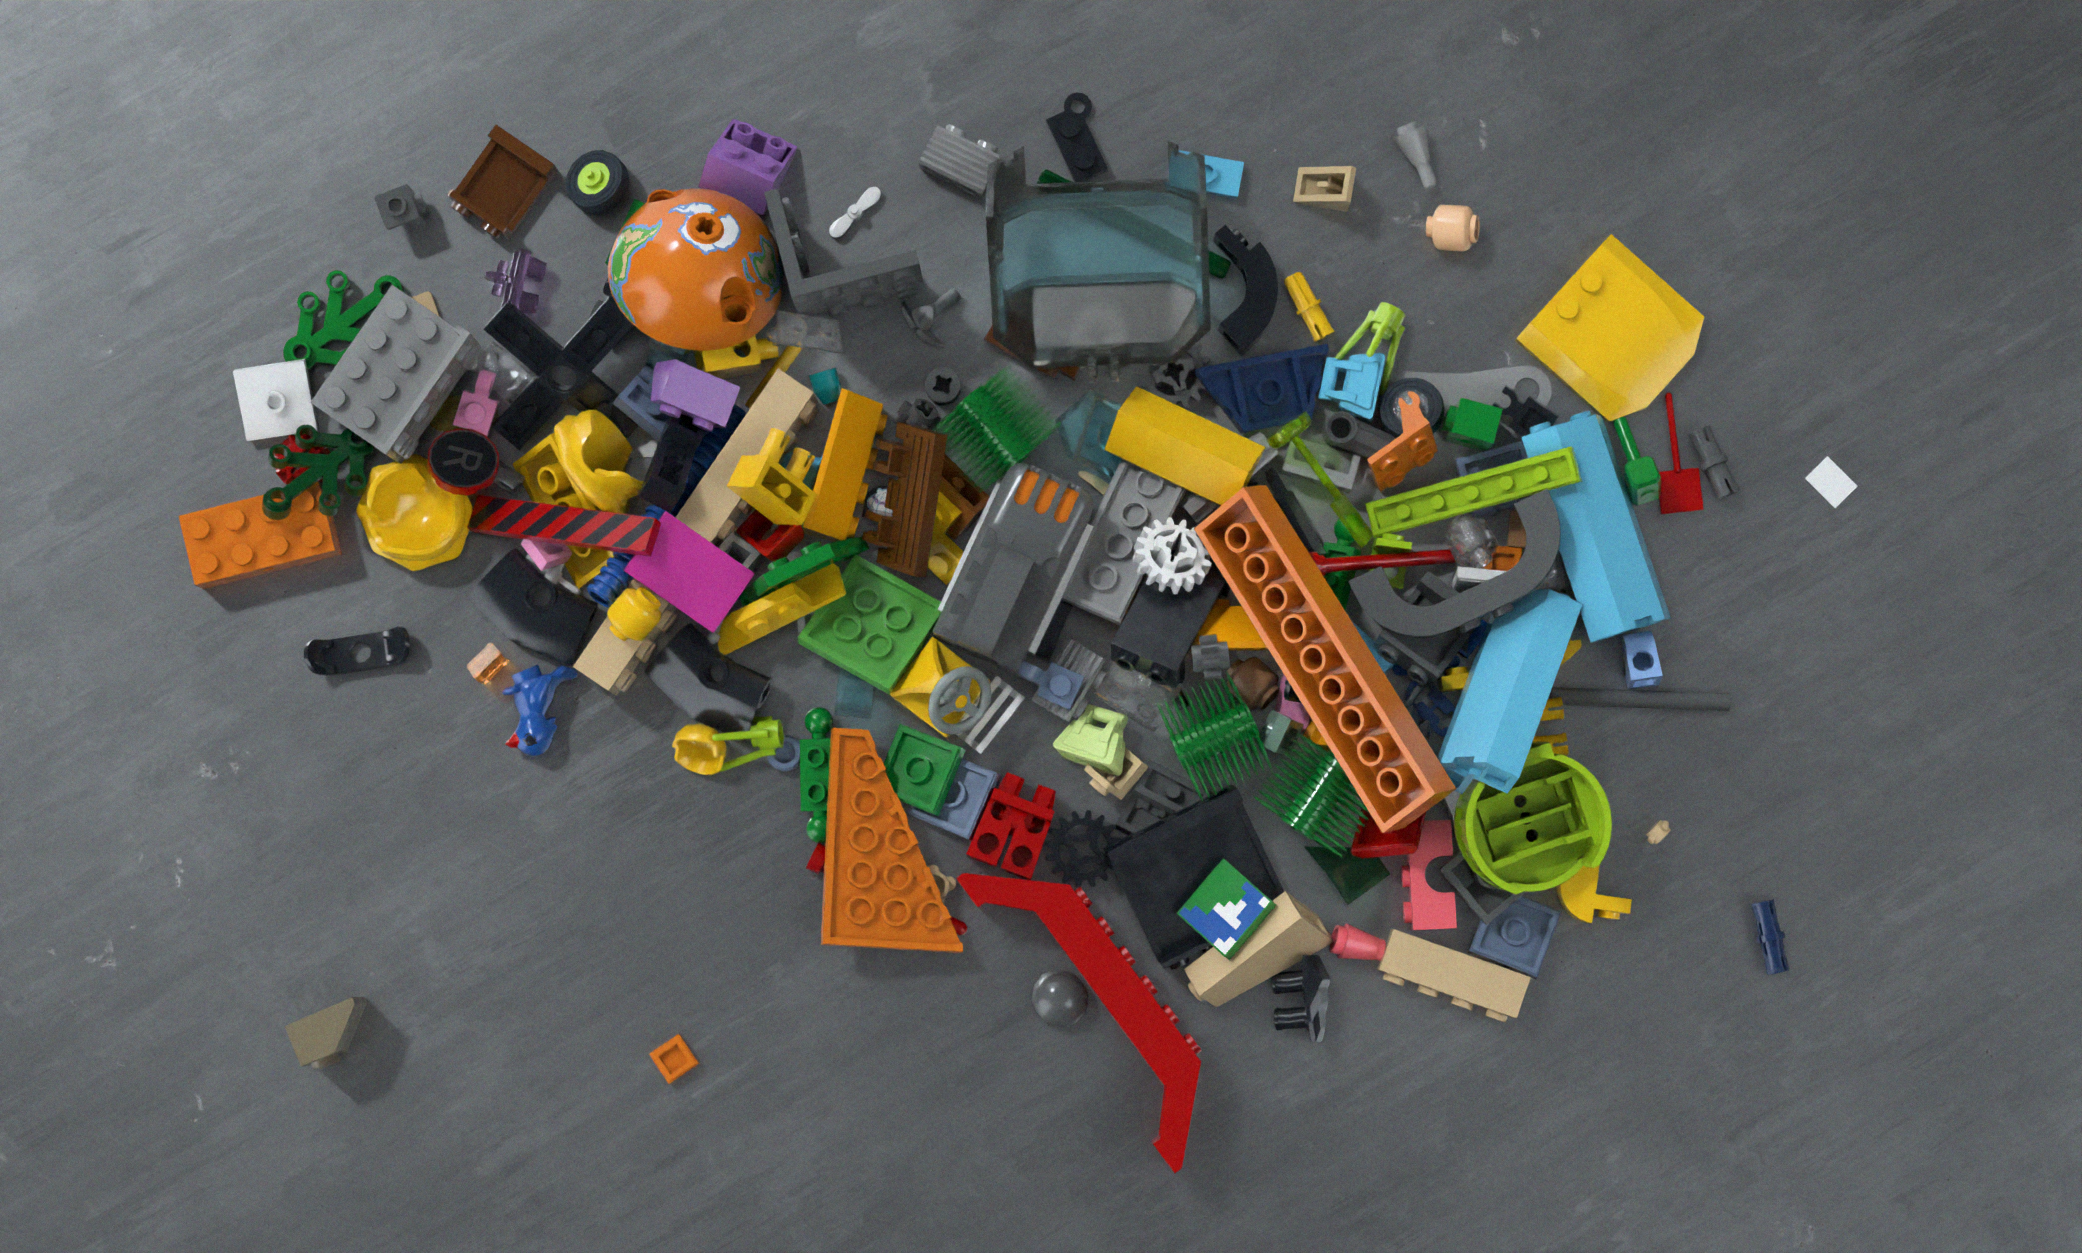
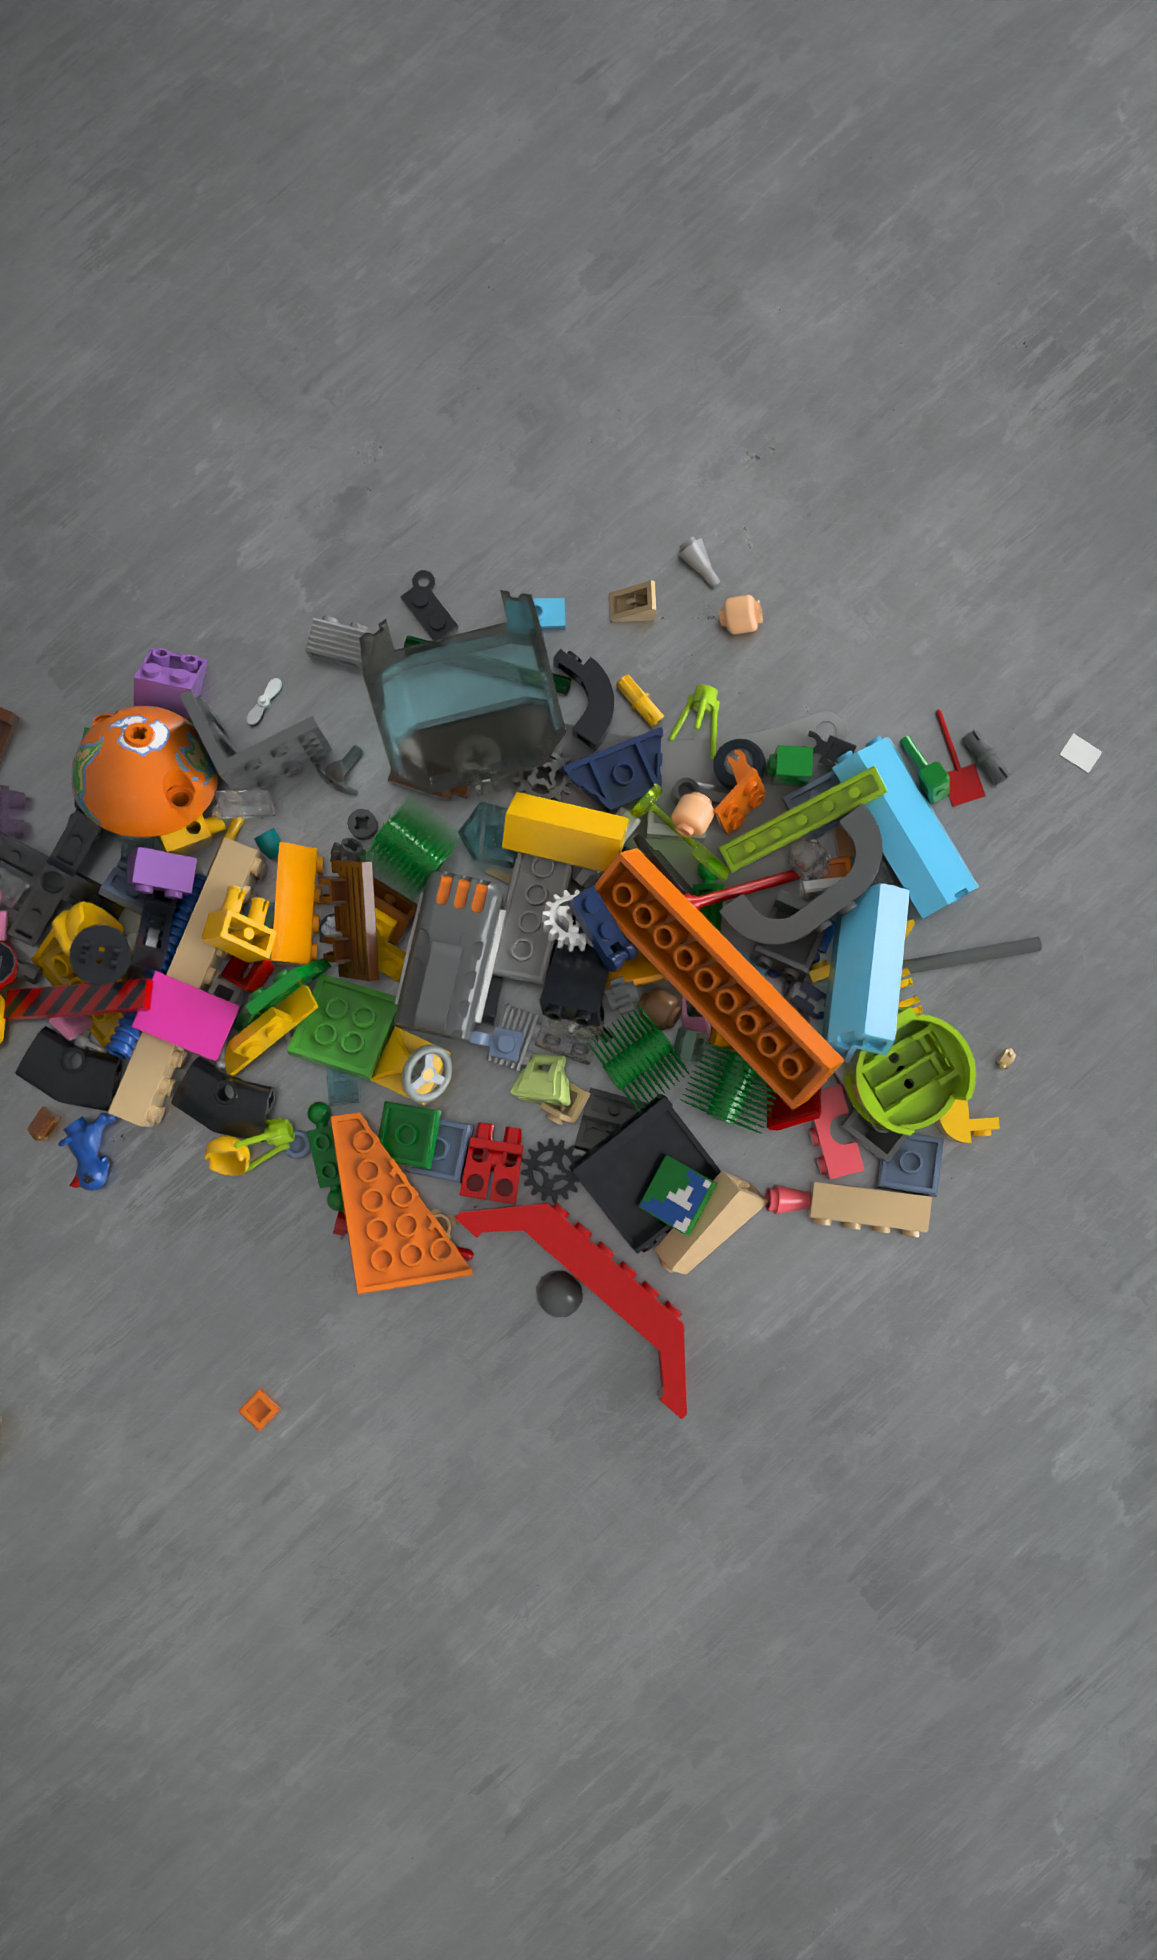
camera: 20 degrees left, 0 degrees up
black wheel [565,150,629,214] -> none
yellow head [607,587,662,641] -> none
white tile [956,676,1025,754] -> none
black connector [1271,955,1331,1042] -> none
clear green slope [1304,846,1390,906] -> none
medium azure piece [1318,353,1385,423] -> none
lime bracket [1369,533,1412,589] -> none
yellow wedge [1515,234,1704,423] -> none
light blue leg [1621,631,1663,690] -> none
dark blue pin [1751,899,1790,975] -> none
none -> black plate [70,925,131,985]
none -> dark blue plate [566,886,638,972]
none -> light nougat head [671,792,715,838]

